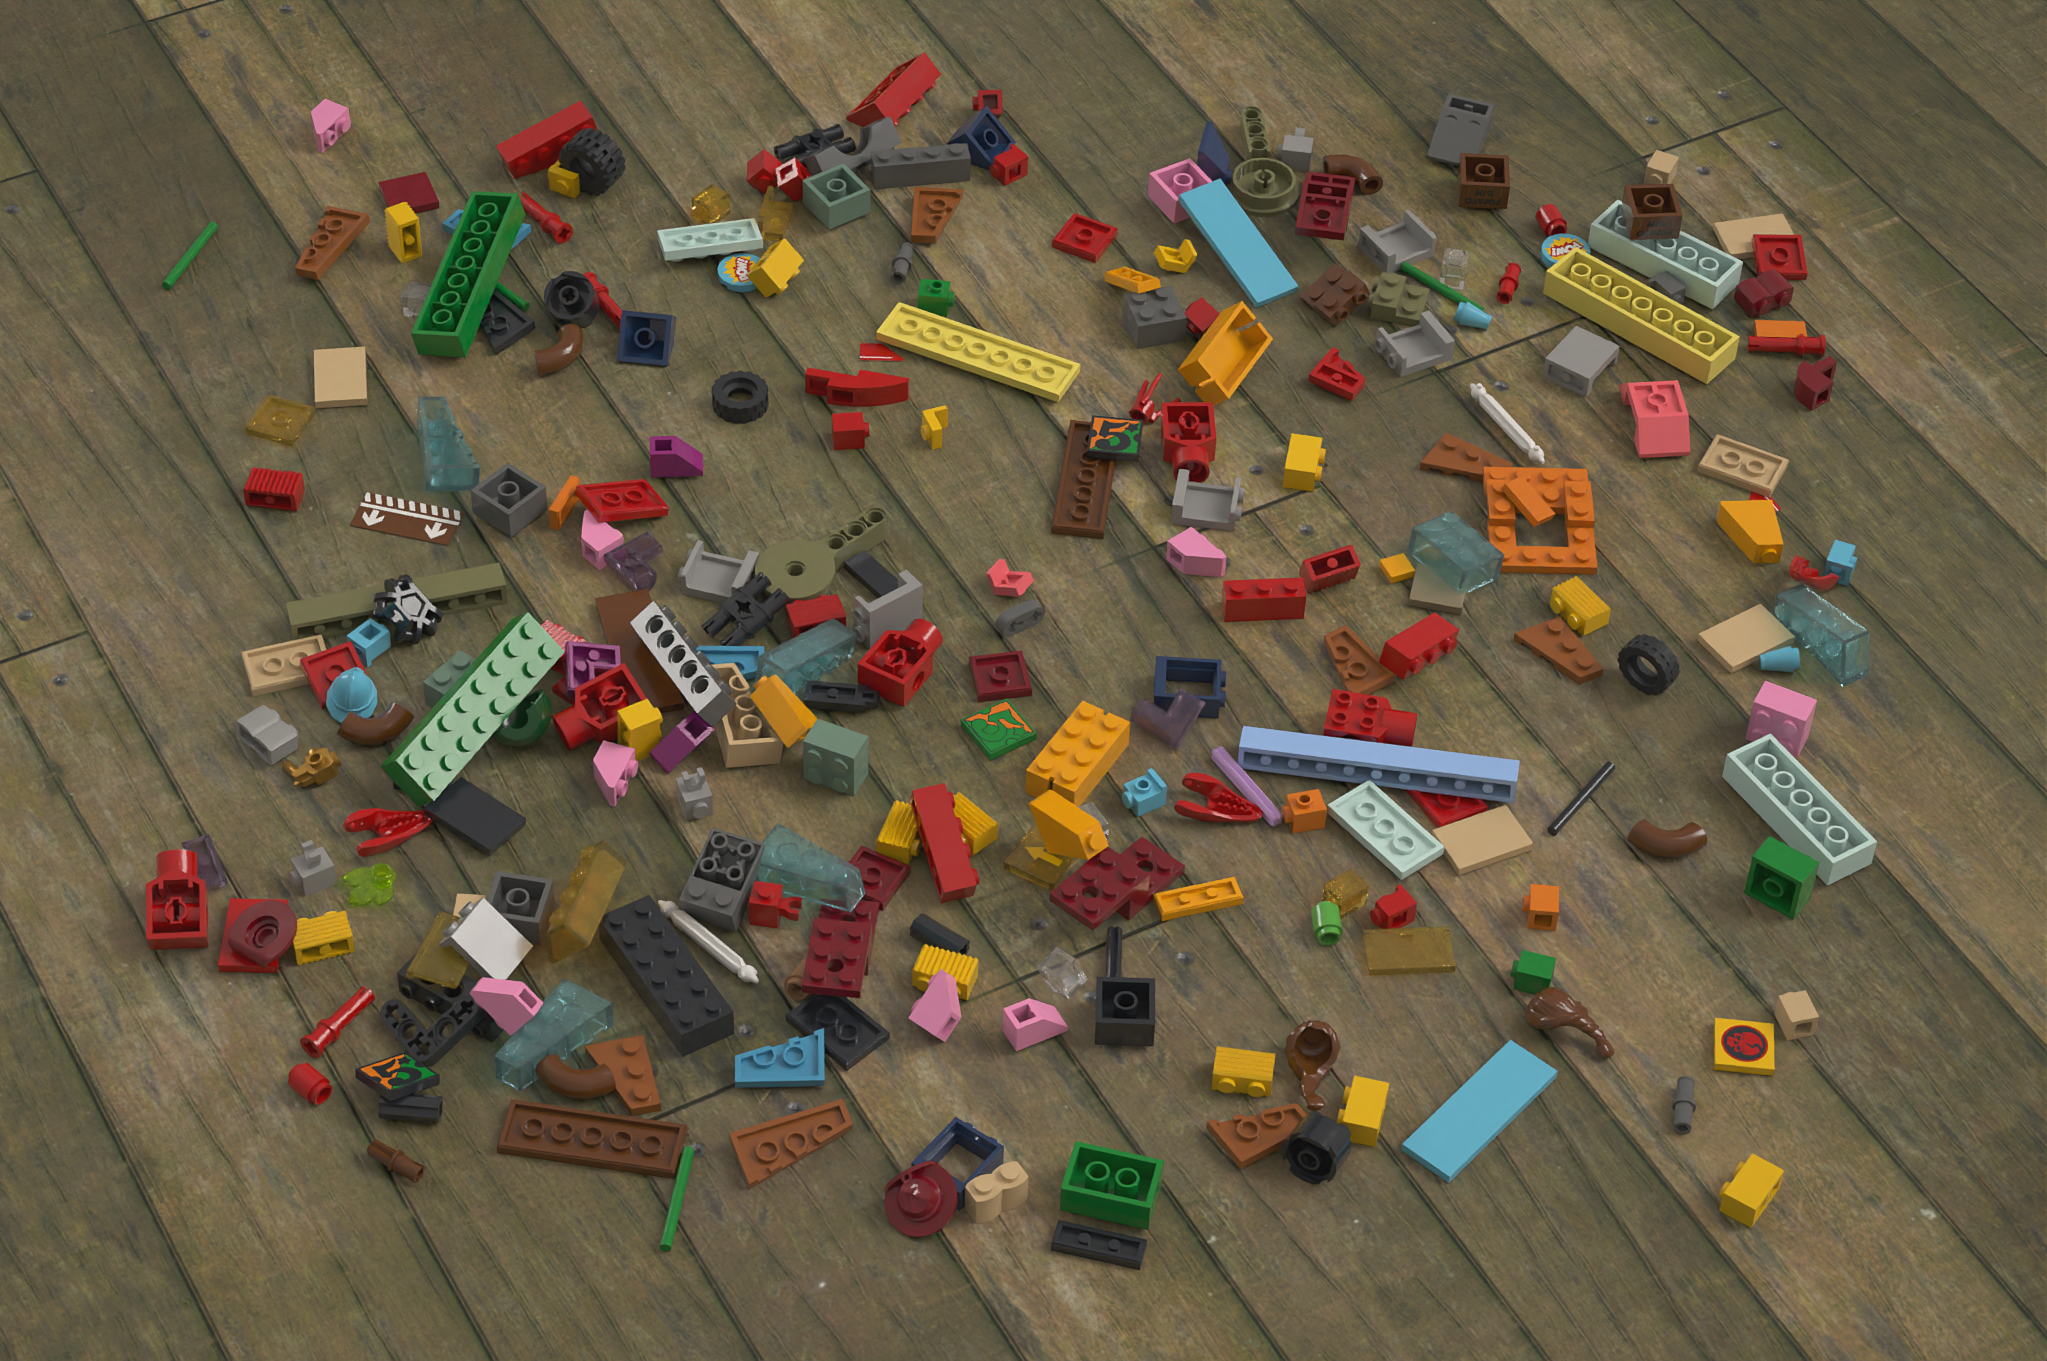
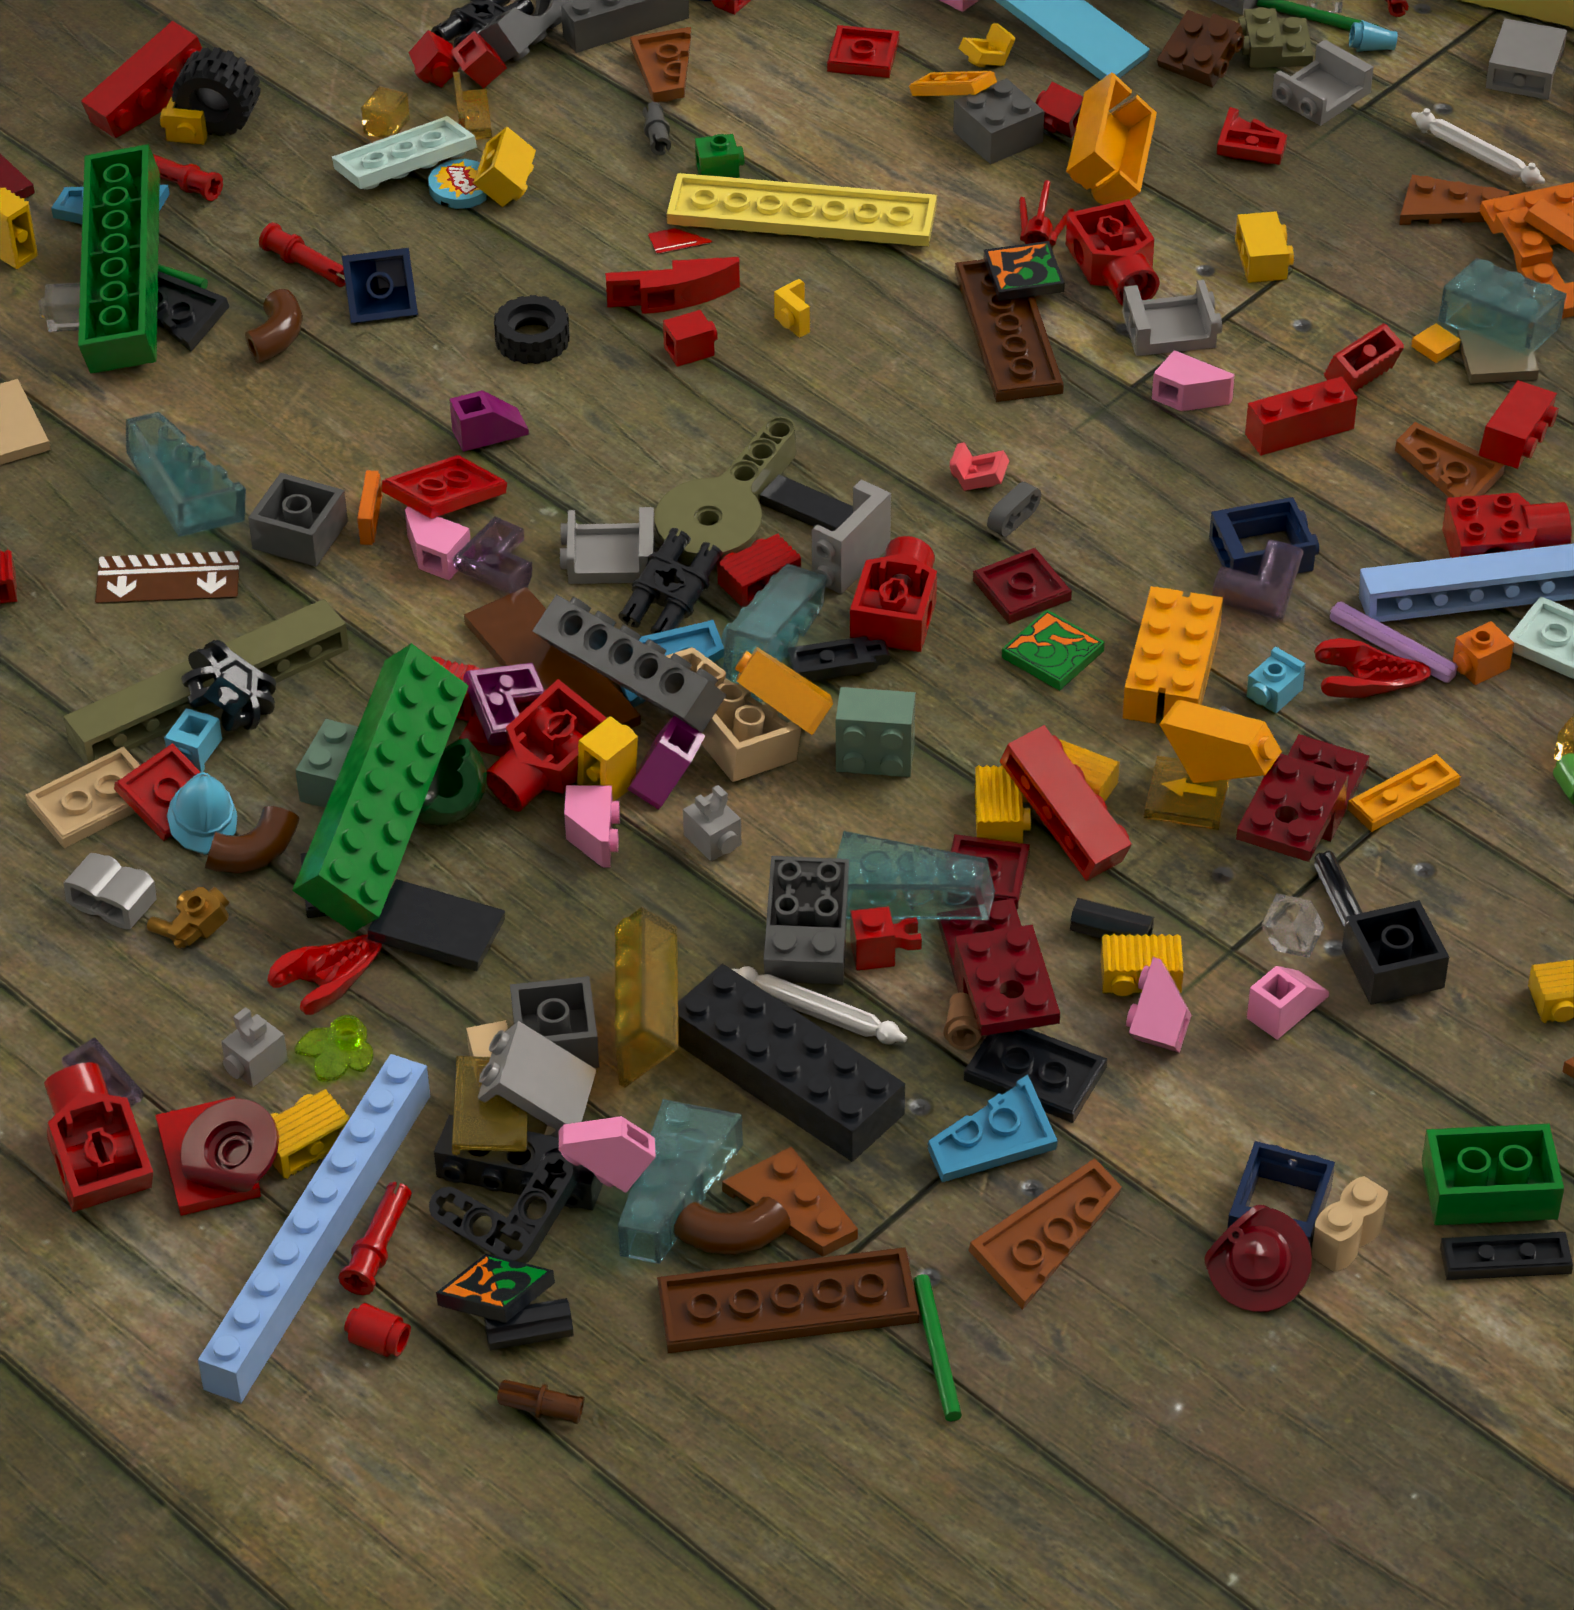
camera: 15 degrees left, 0 degrees up
black brick [544,271,600,328] -> none
sand green brick [802,163,870,230] -> none
none -> light blue brick [198,1054,430,1403]

